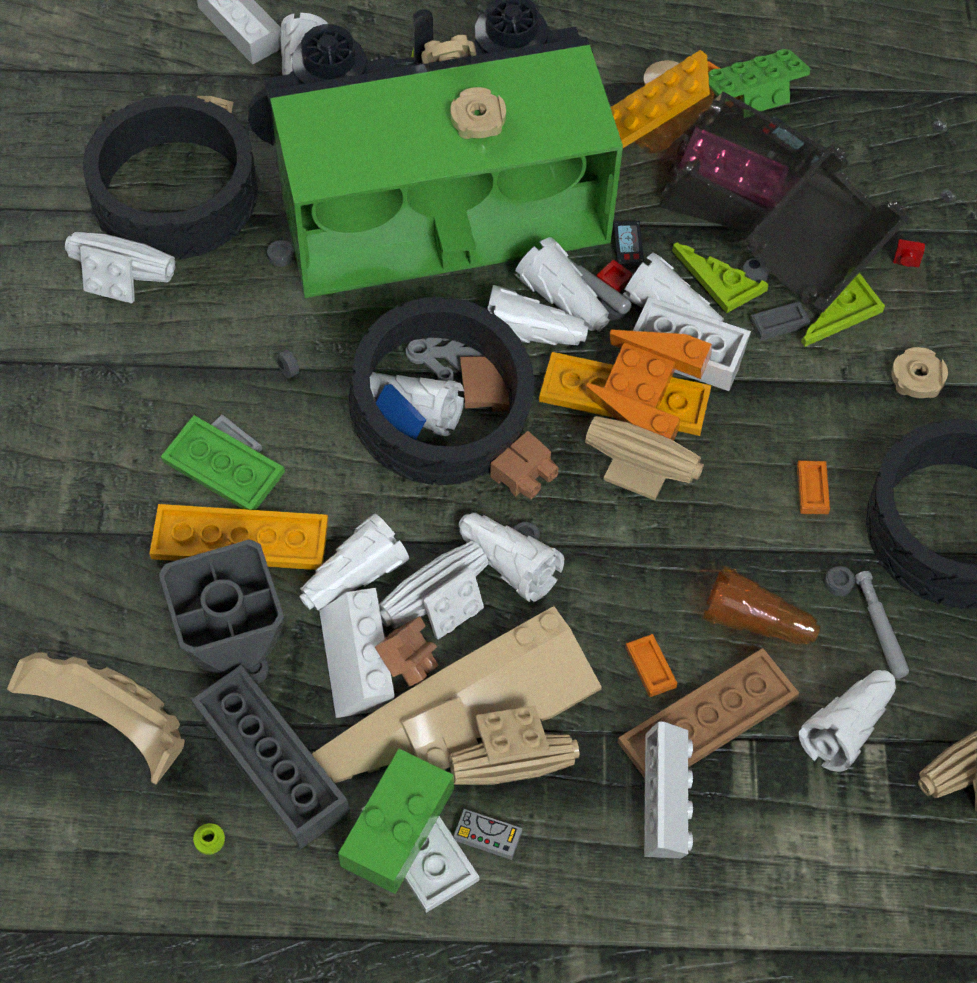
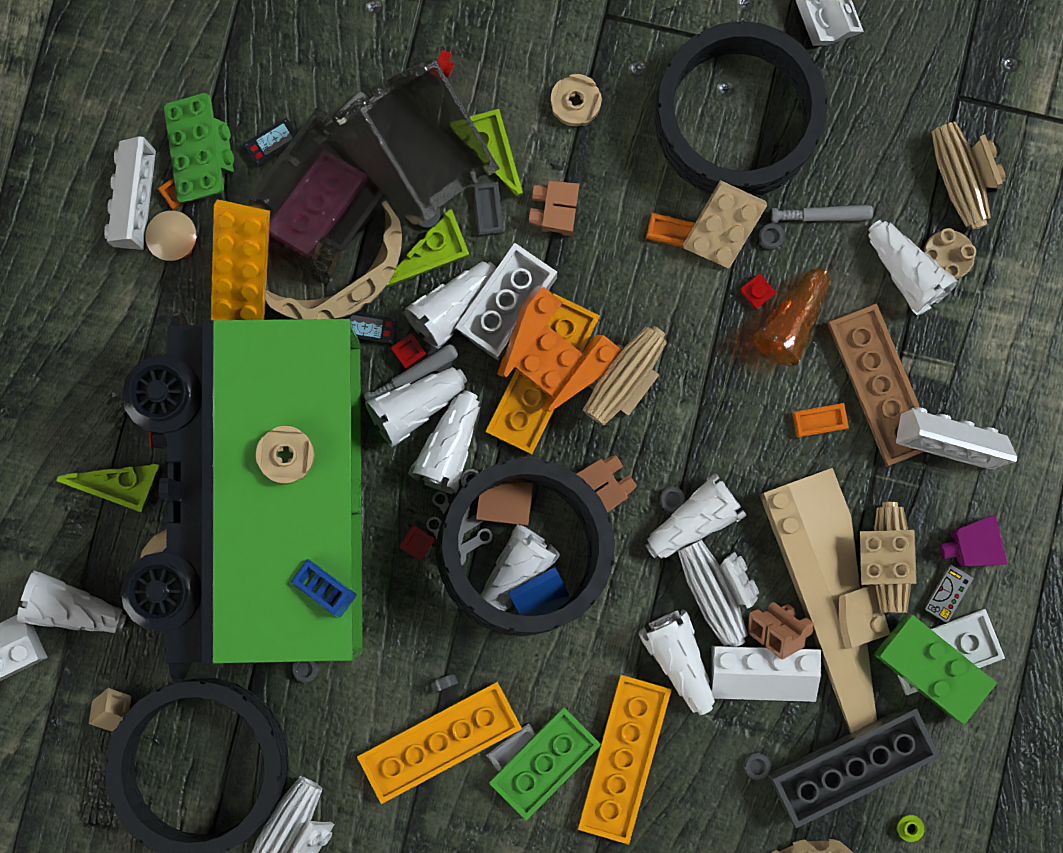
camera: 75 degrees left, 25 degrees up
dark grey piece [159,539,284,674] -> none
tan plate [421,35,476,64] -> none
none -> white slope [105,137,156,250]
none -> tan windscreen [265,200,402,319]
none -> blue slope [291,559,357,617]
none -> light orange plate [357,681,522,804]
none -> nougat hips [529,181,579,237]
none -> tan plate [683,180,767,268]
none -> red plate [739,274,776,310]
none -> tan dish [923,228,976,279]
none -> magenta torso [939,515,1008,567]

